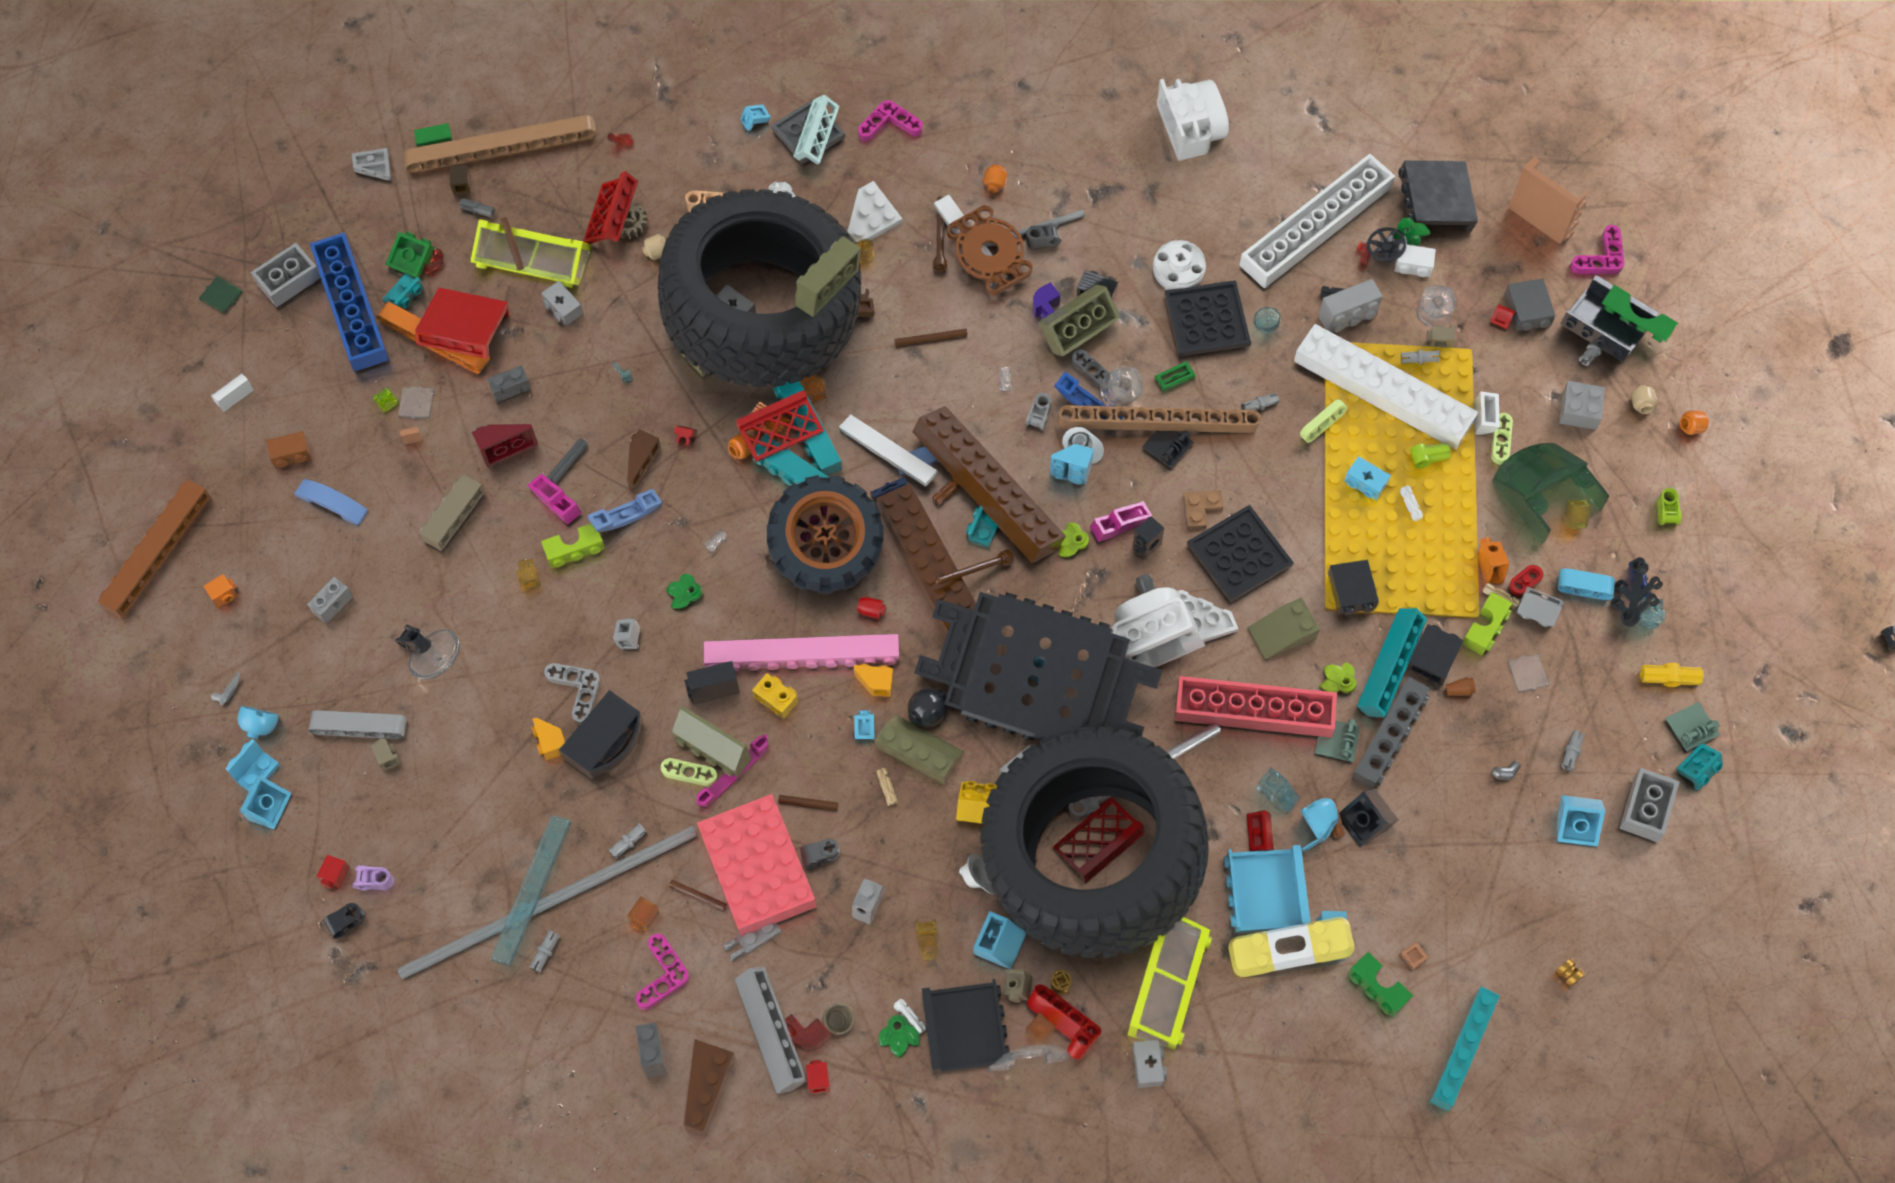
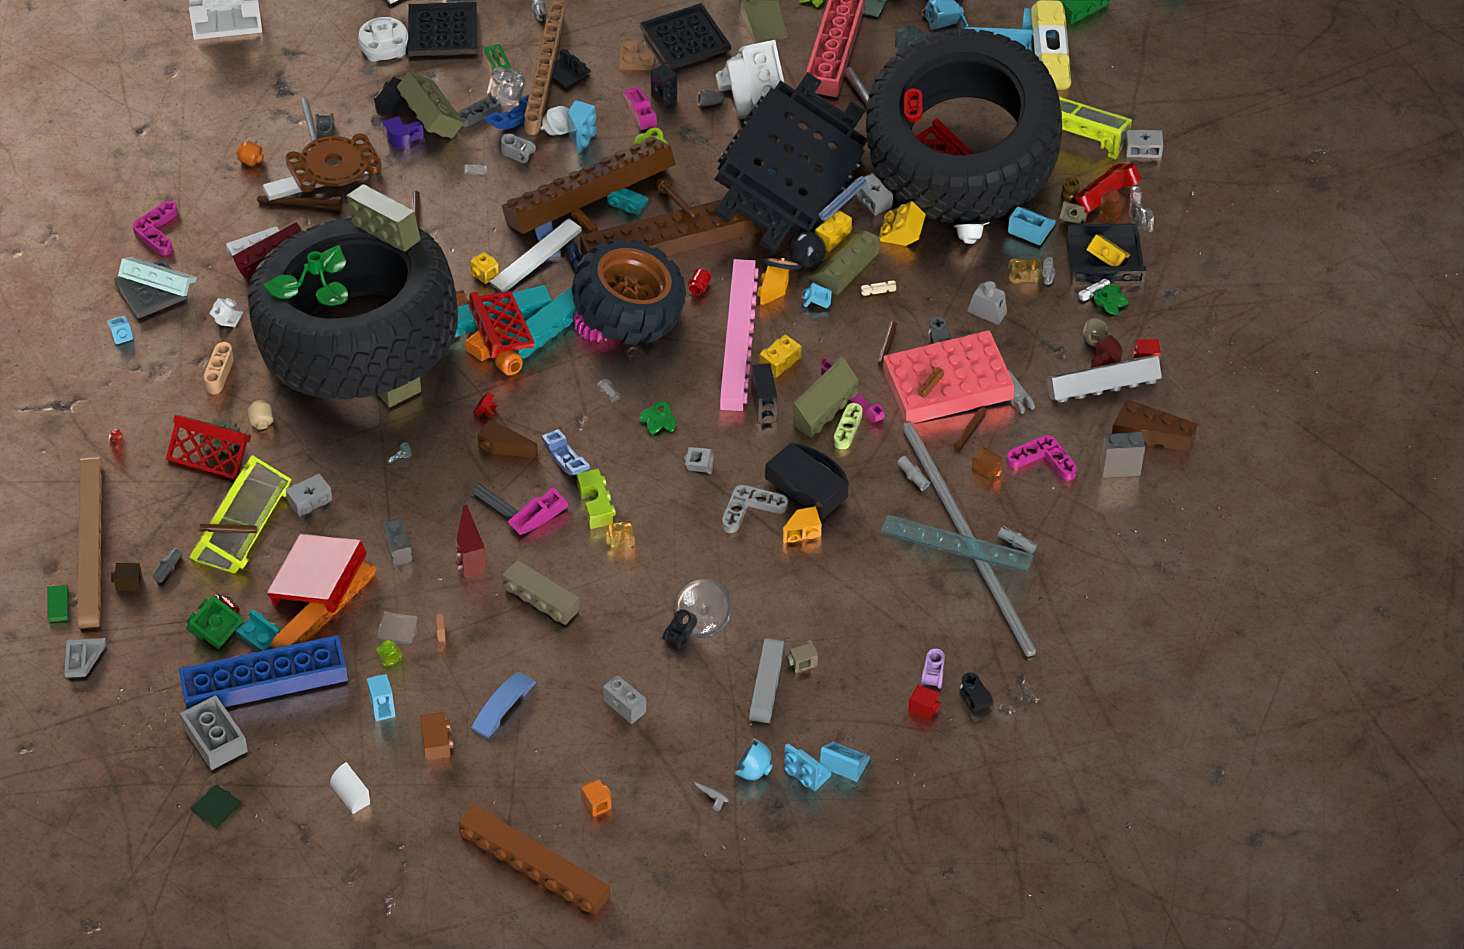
camera: 85 degrees left, 15 degrees down
none -> dark red brick [232,222,303,279]
none -> green plant [264,245,348,305]
none -> medium azure brick [367,674,395,721]
none -> yellow brick [470,251,499,284]
none -> black wheel [763,258,801,270]
none -> yellow brick [815,210,852,253]
none -> sand blue axle [819,176,867,221]
none -> red plate [904,88,923,122]
none -> dark orange axle [918,367,944,398]
none -> light grey piece [1042,257,1055,285]
none -> yellow panel [1086,235,1130,266]

